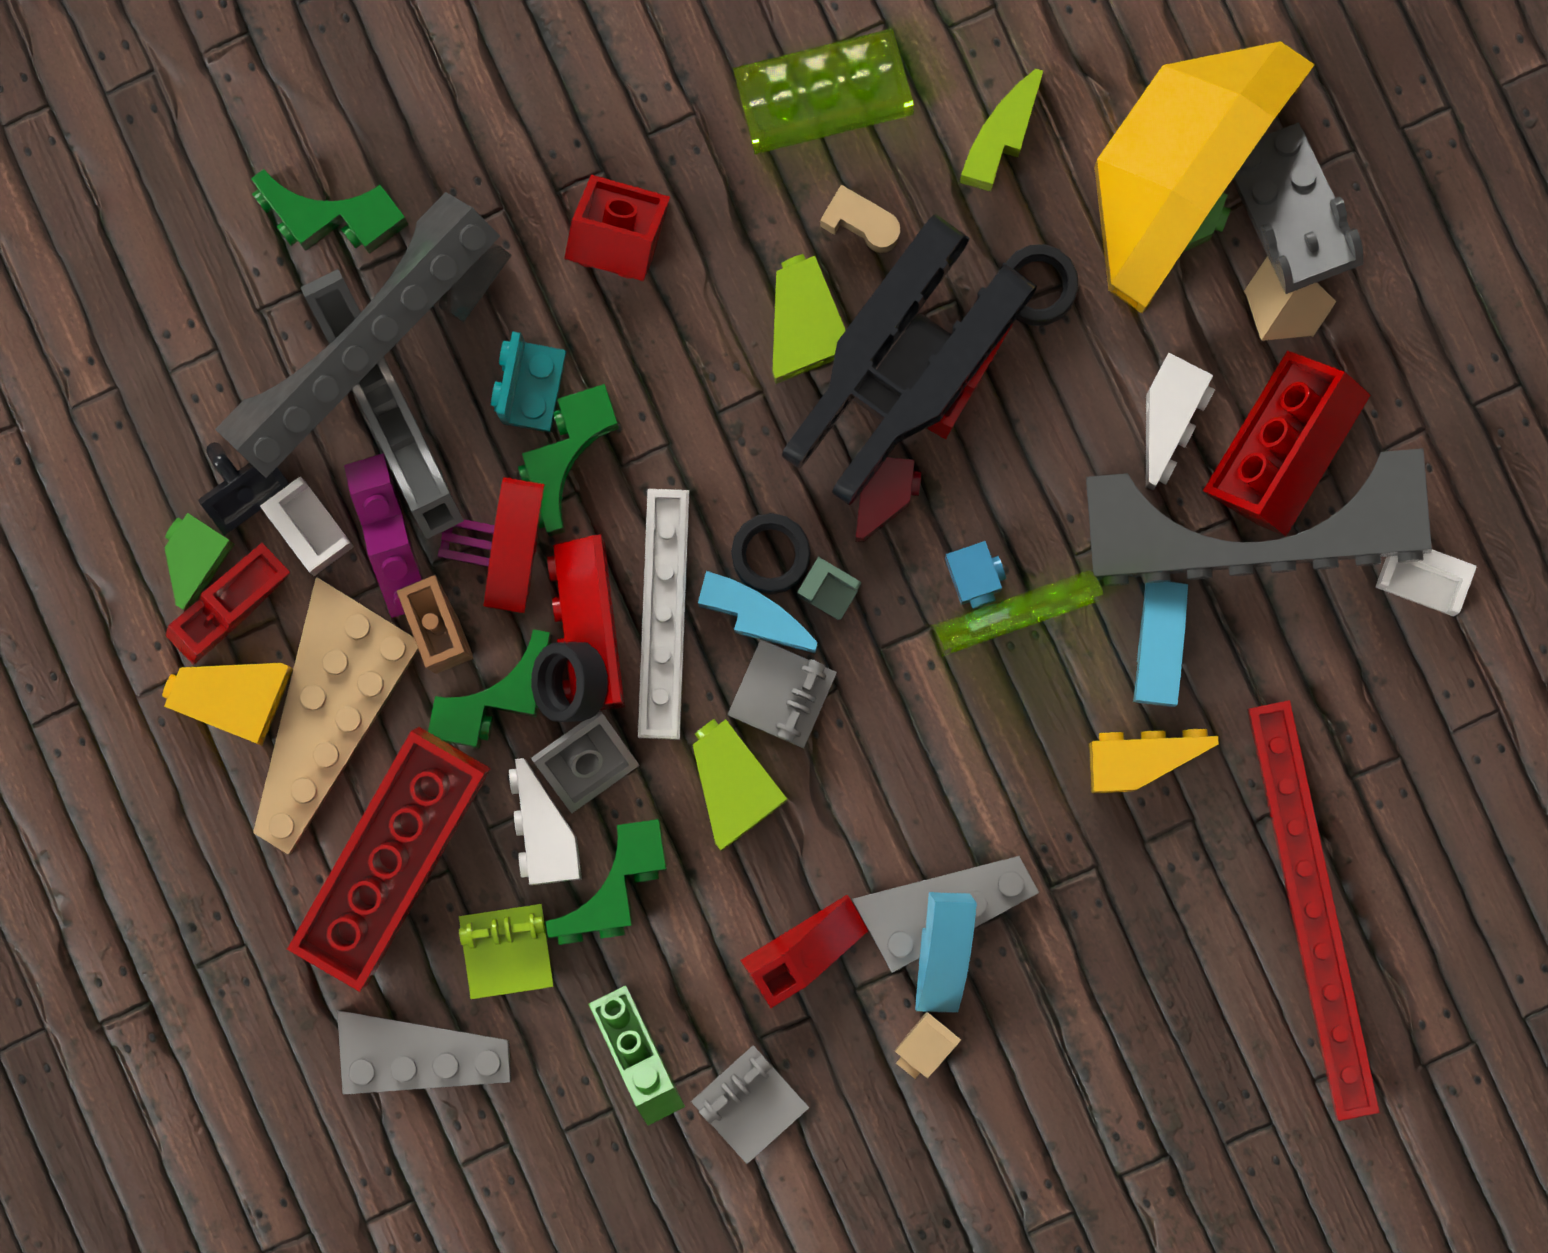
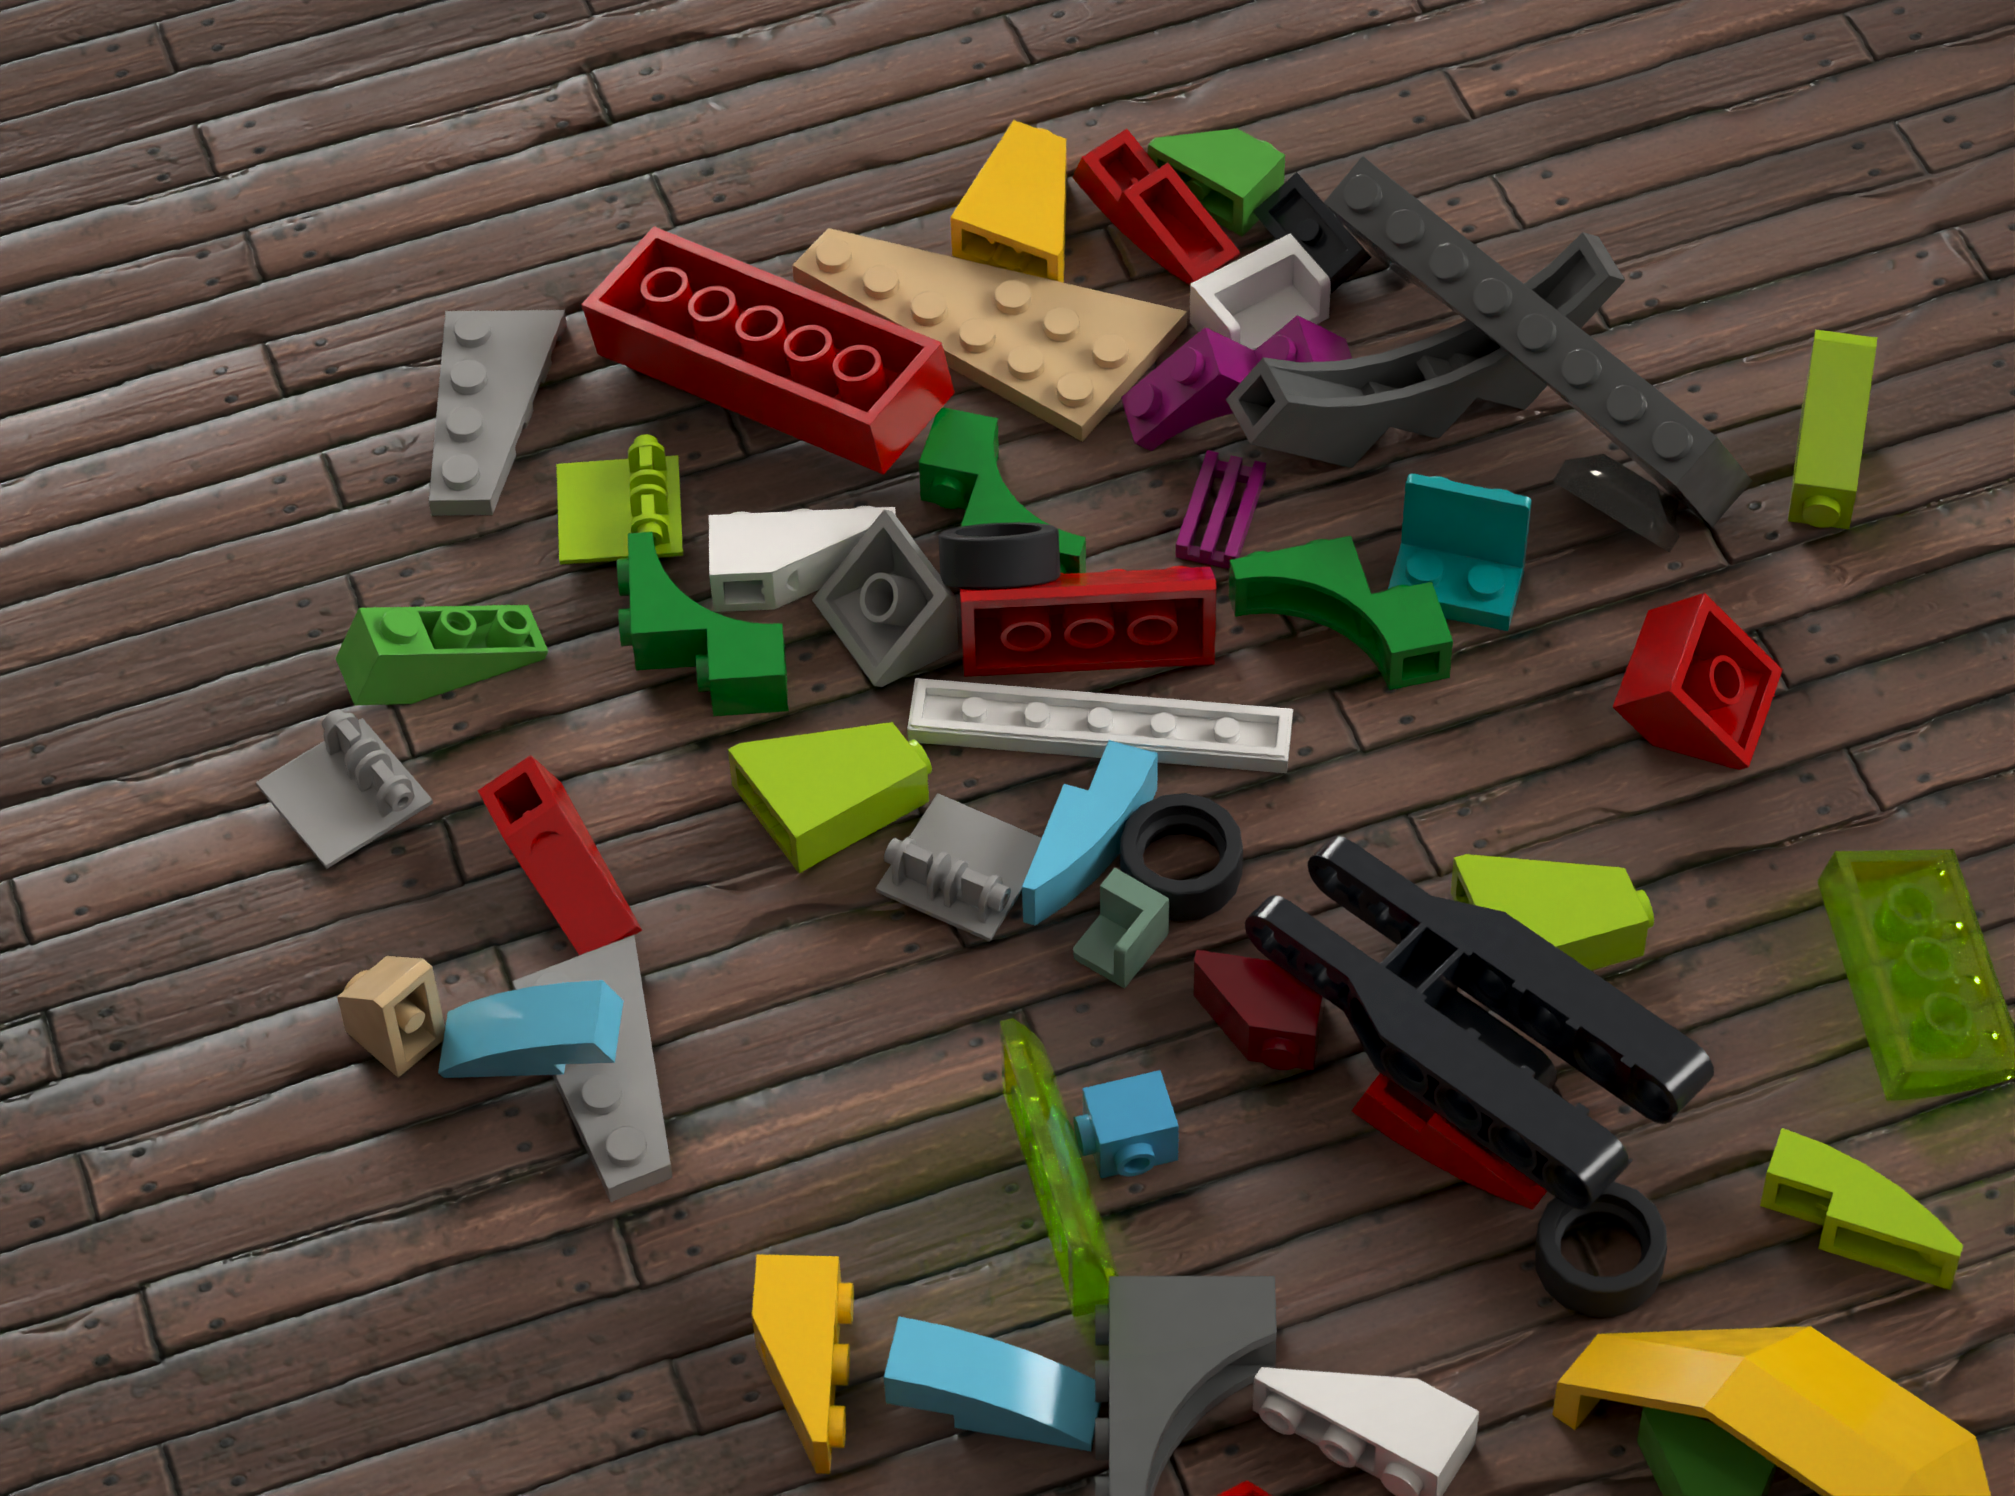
camera: 90 degrees right, 30 degrees down
green arch [251,169,409,254] -> none
medium nougat slope [397,575,474,674] -> none
red slope [483,477,545,613] -> none
tan leg [820,185,900,253] -> none
none -> lime slope [1788,329,1877,529]

